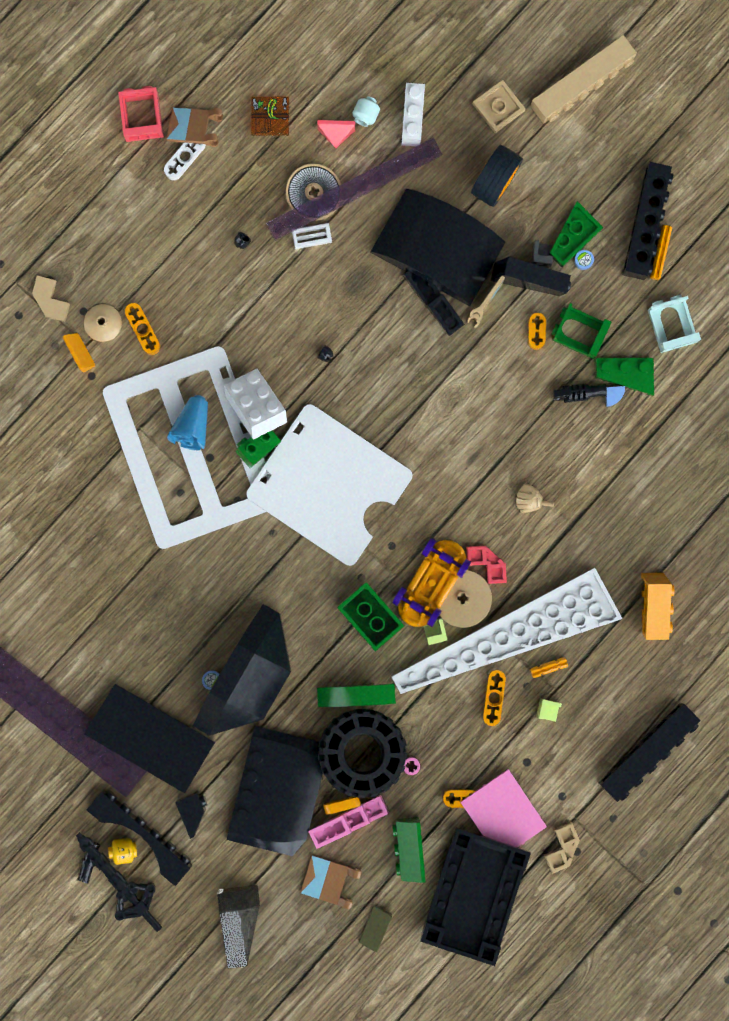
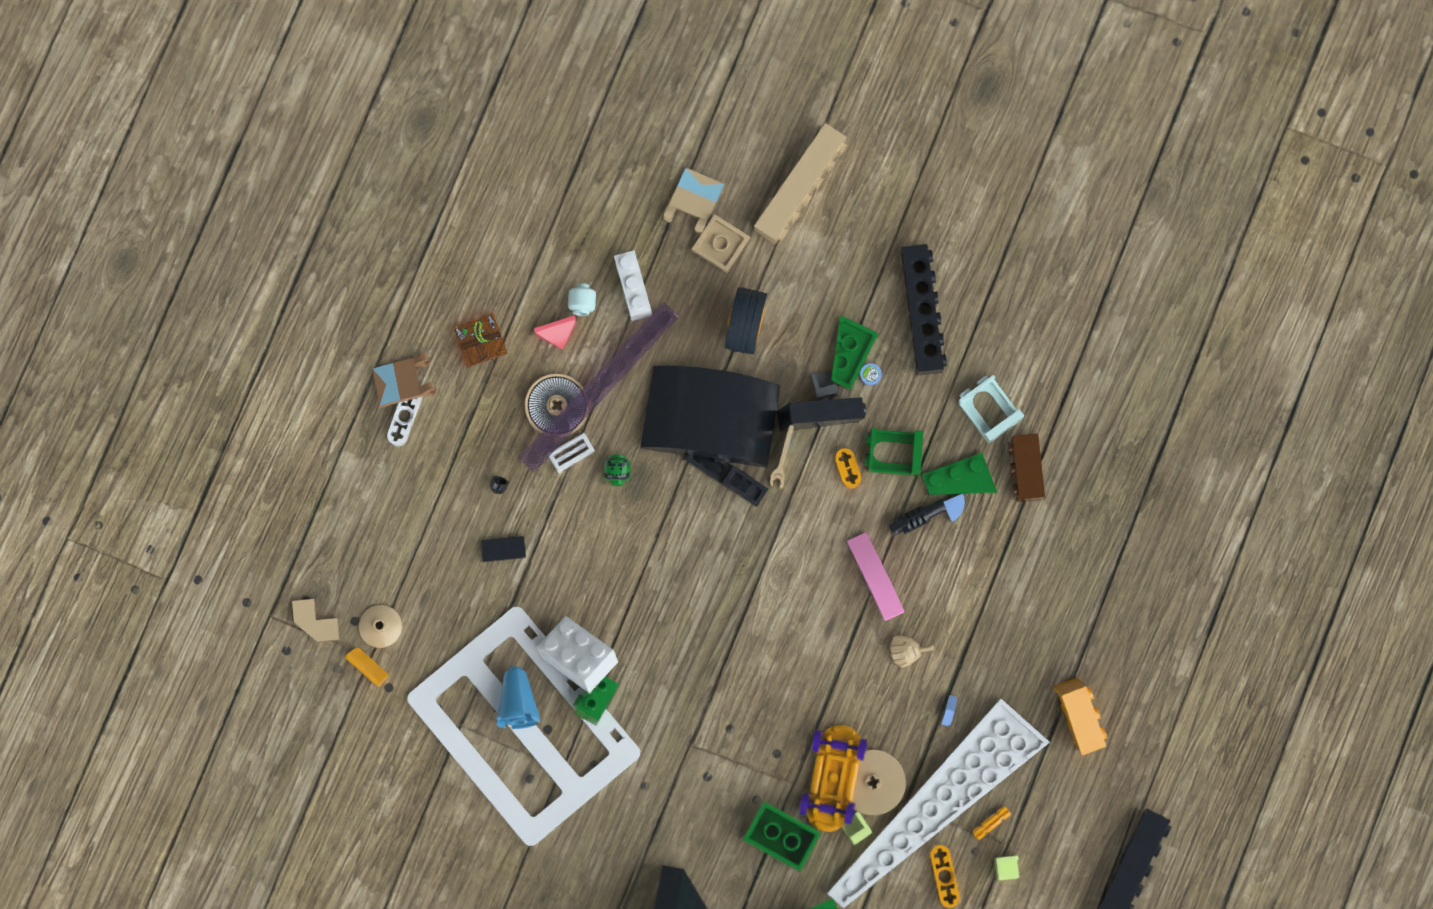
camera: 15 degrees left, 5 degrees down
coral window [118,86,164,142] -> none
light orange beam [125,303,160,355] -> none
white door [247,404,413,566] -> none
black hinge [317,345,333,362] -> none
coral tile [466,546,507,584] -> none
light orange axle [650,225,672,280] -> none
none -> black tile [481,536,526,563]
none -> green head [603,455,631,487]
none -> tan flag [663,168,725,235]
none -> bright pink slope [847,532,904,621]
none -> light blue tile [942,695,957,726]
none -> reddish brown brick [1008,433,1045,502]

